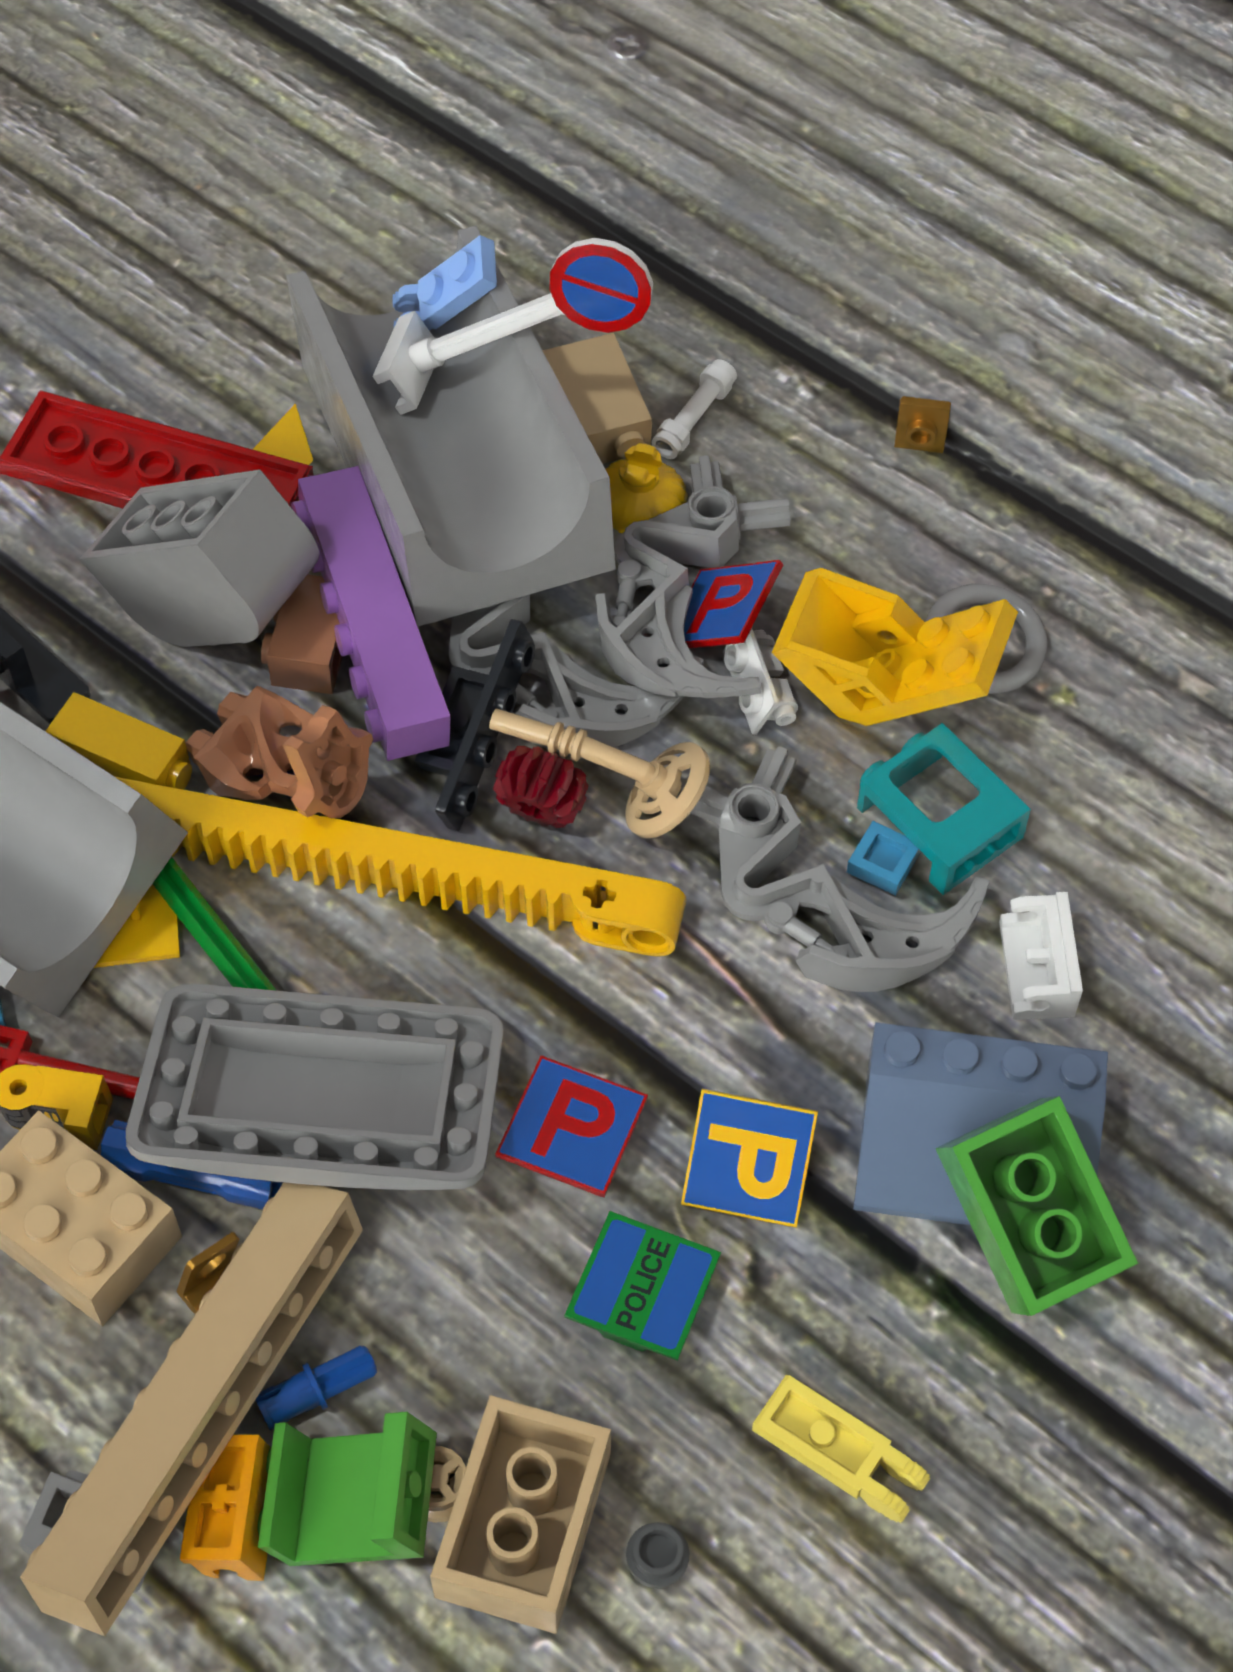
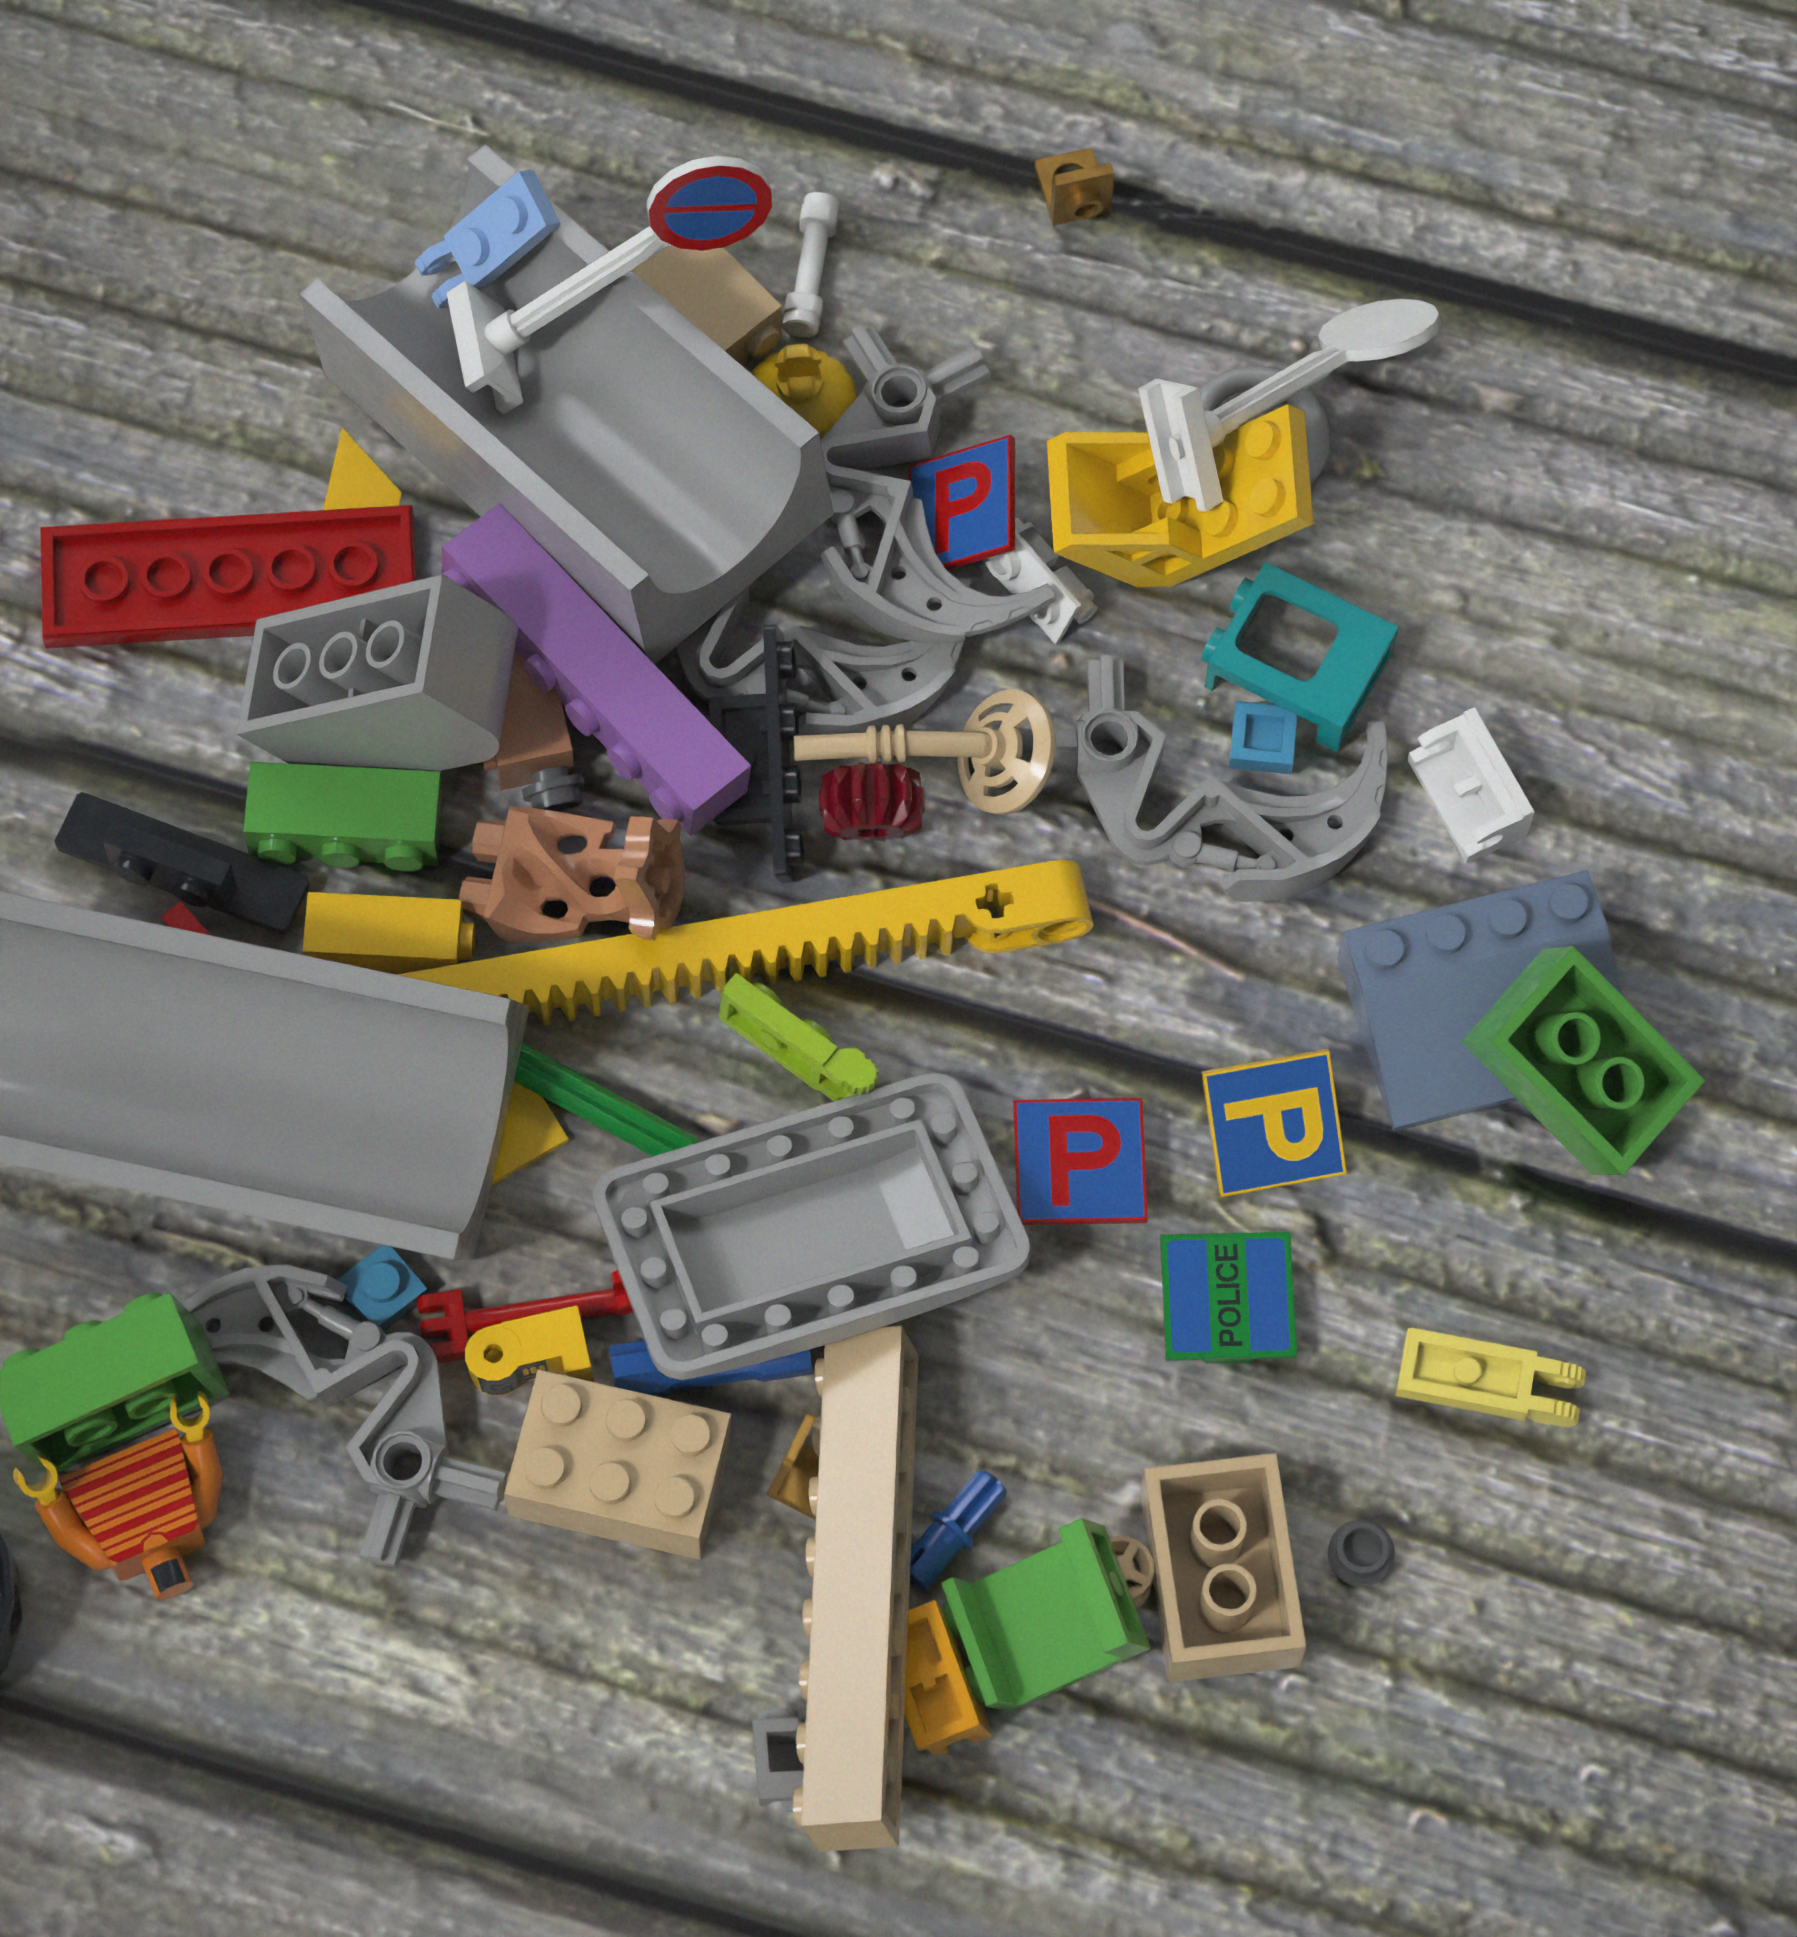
camera: 25 degrees left, 10 degrees up
none -> bright green brick [243,762,444,871]
none -> dark grey plate [522,766,585,812]
none -> lime hinge [718,973,879,1101]
none -> white piece [1138,299,1441,512]

